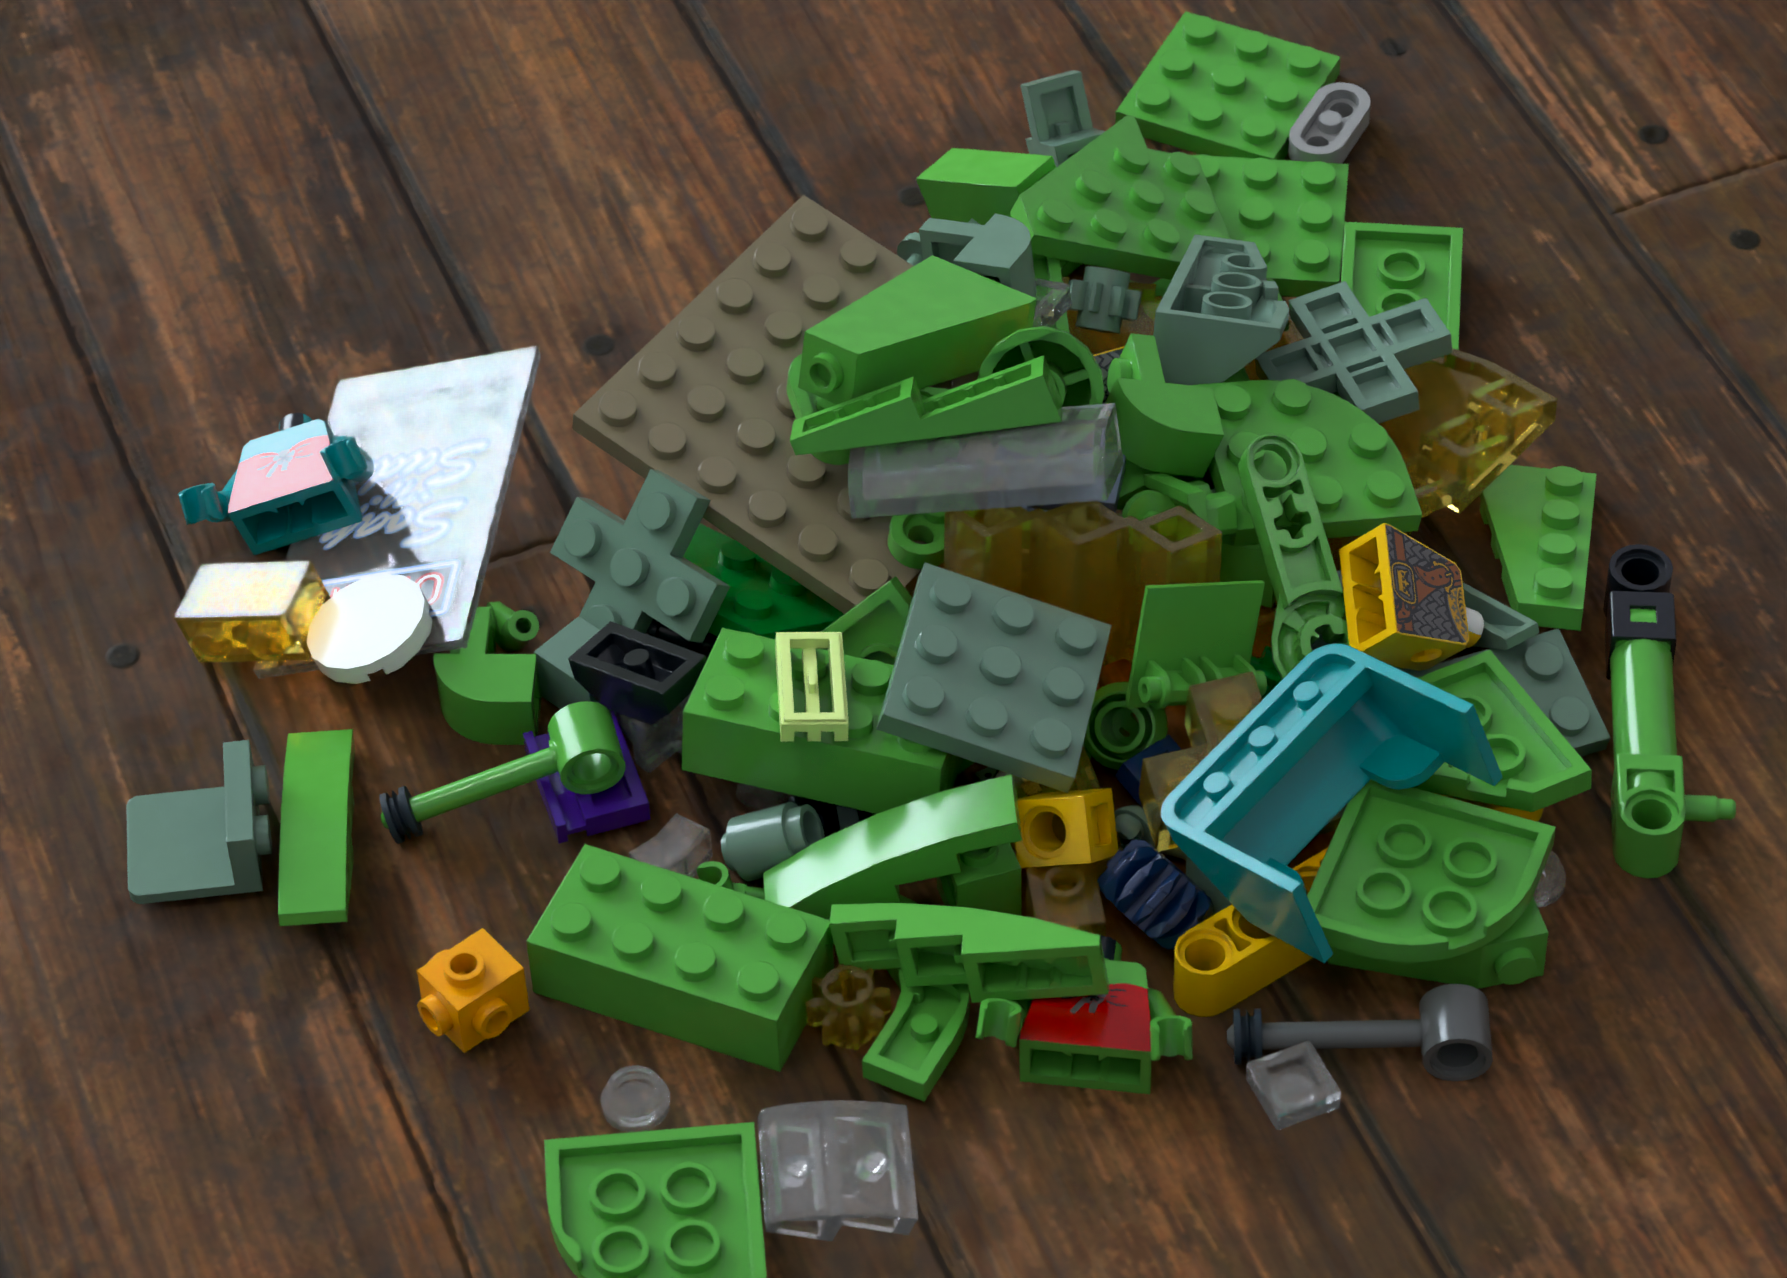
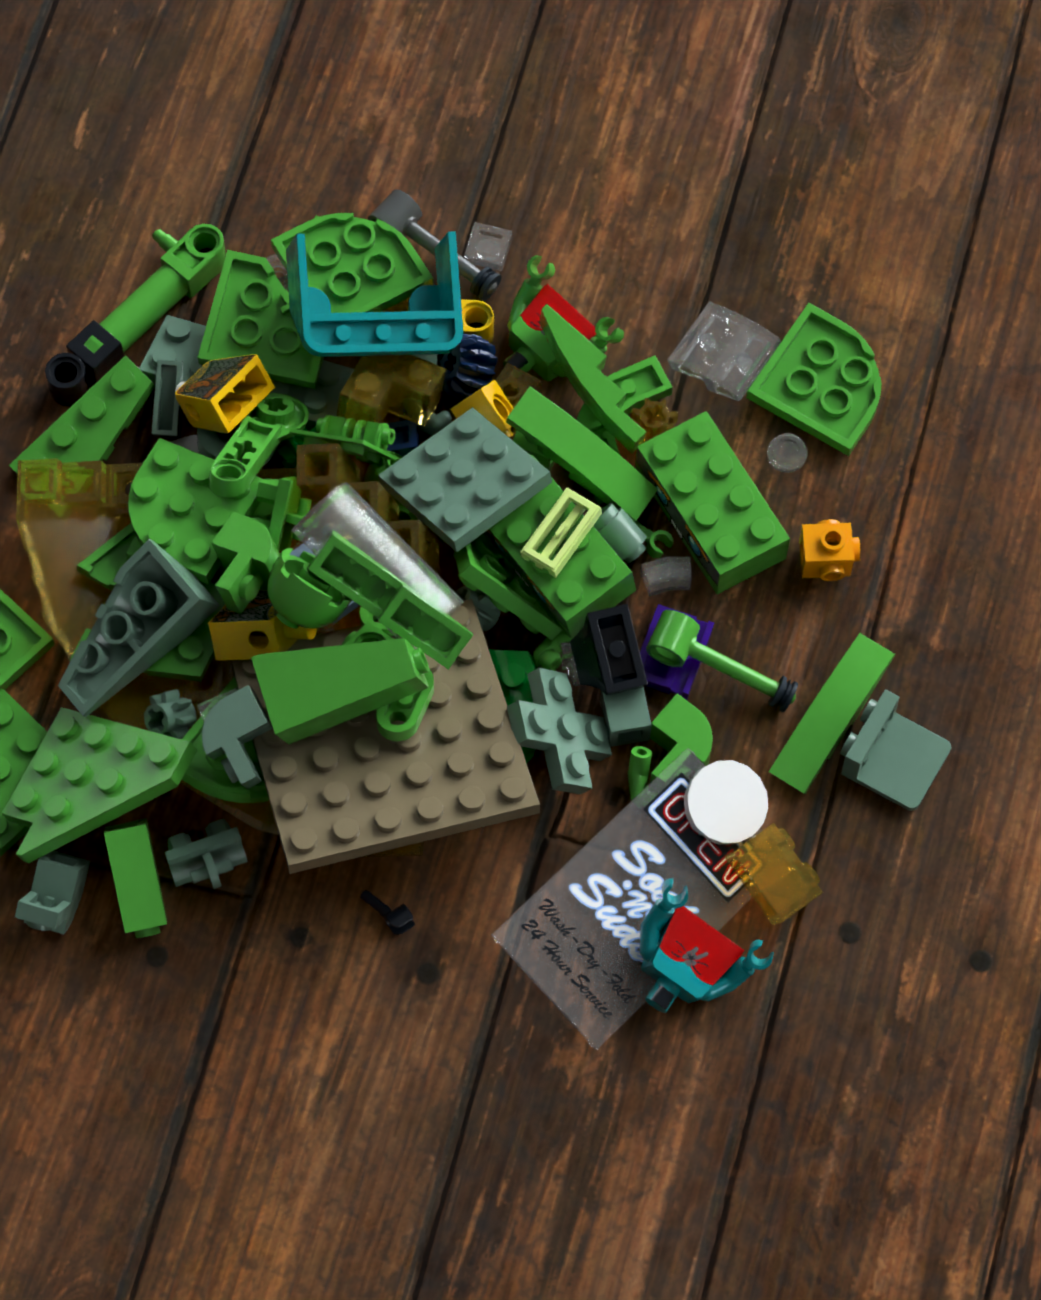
camera: 145 degrees left, 20 degrees up
sand green plate [1255,281,1452,424] -> none

